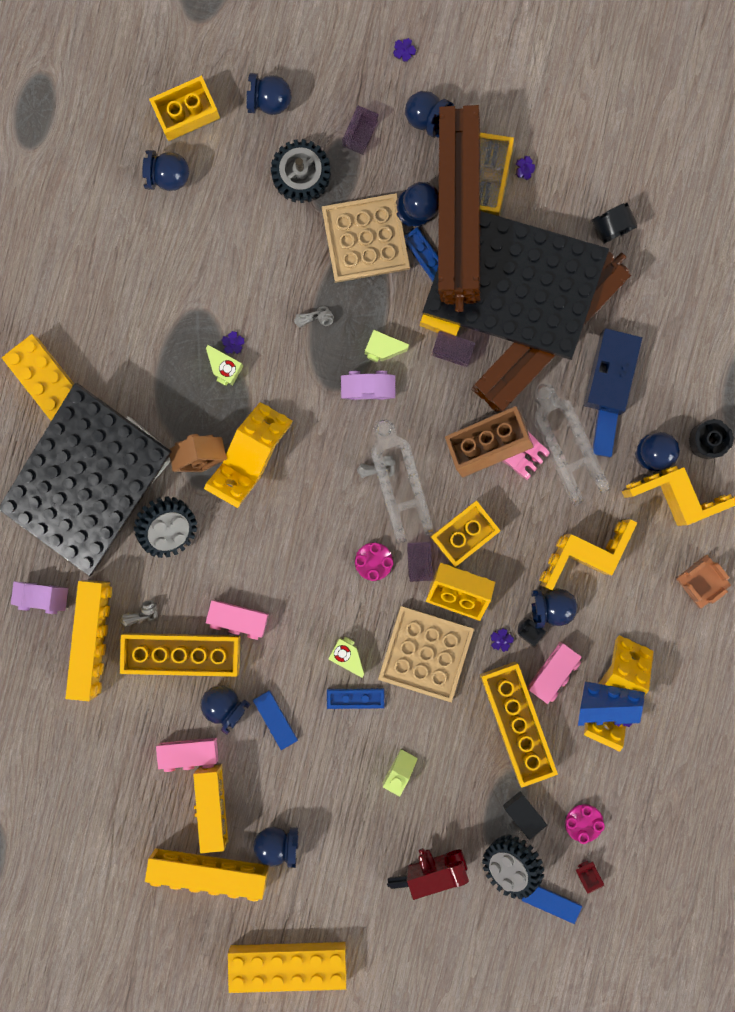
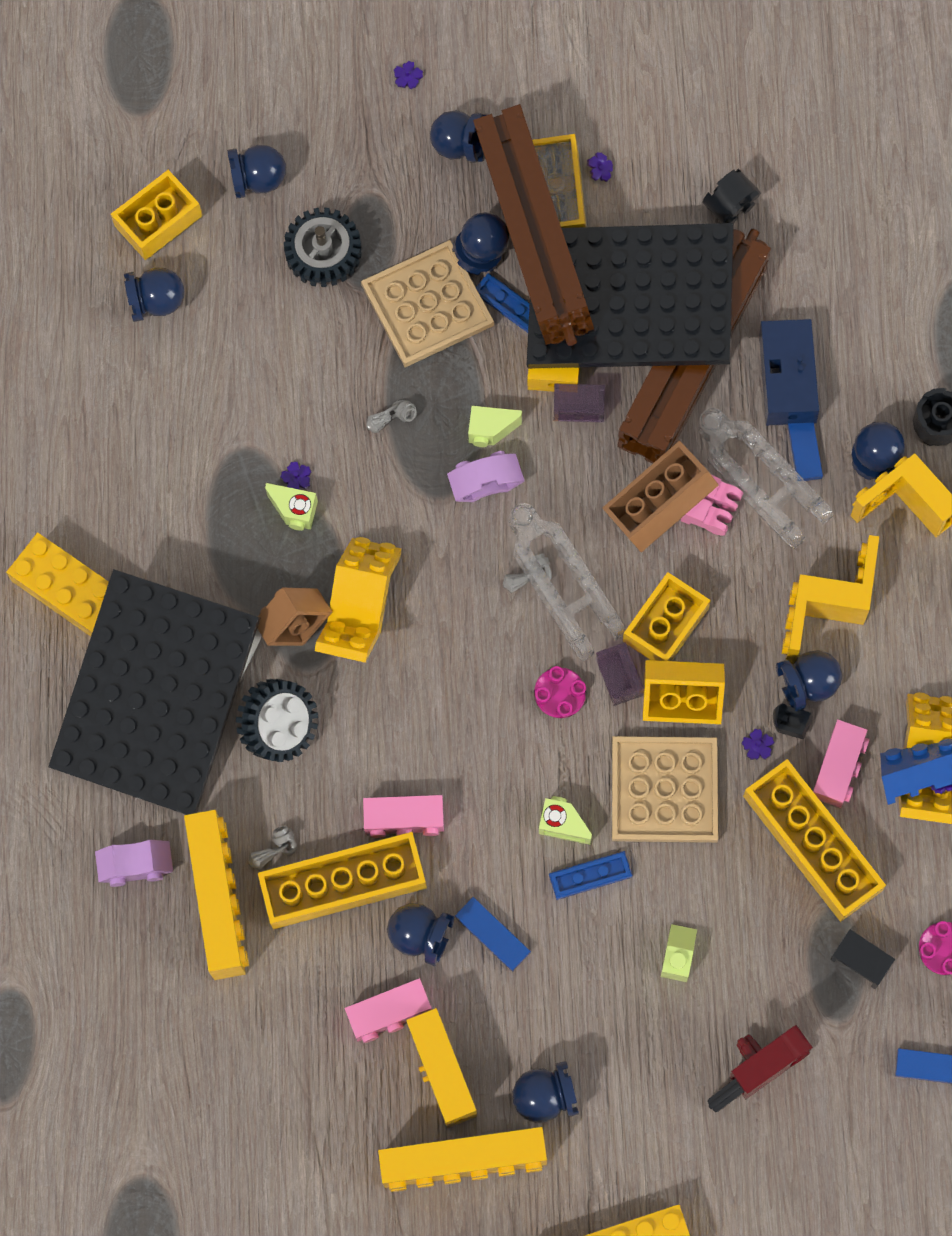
camera: 10 degrees left, 15 degrees down
clear purple panel [342,105,379,155] -> none
wheel [482,835,544,899] -> none

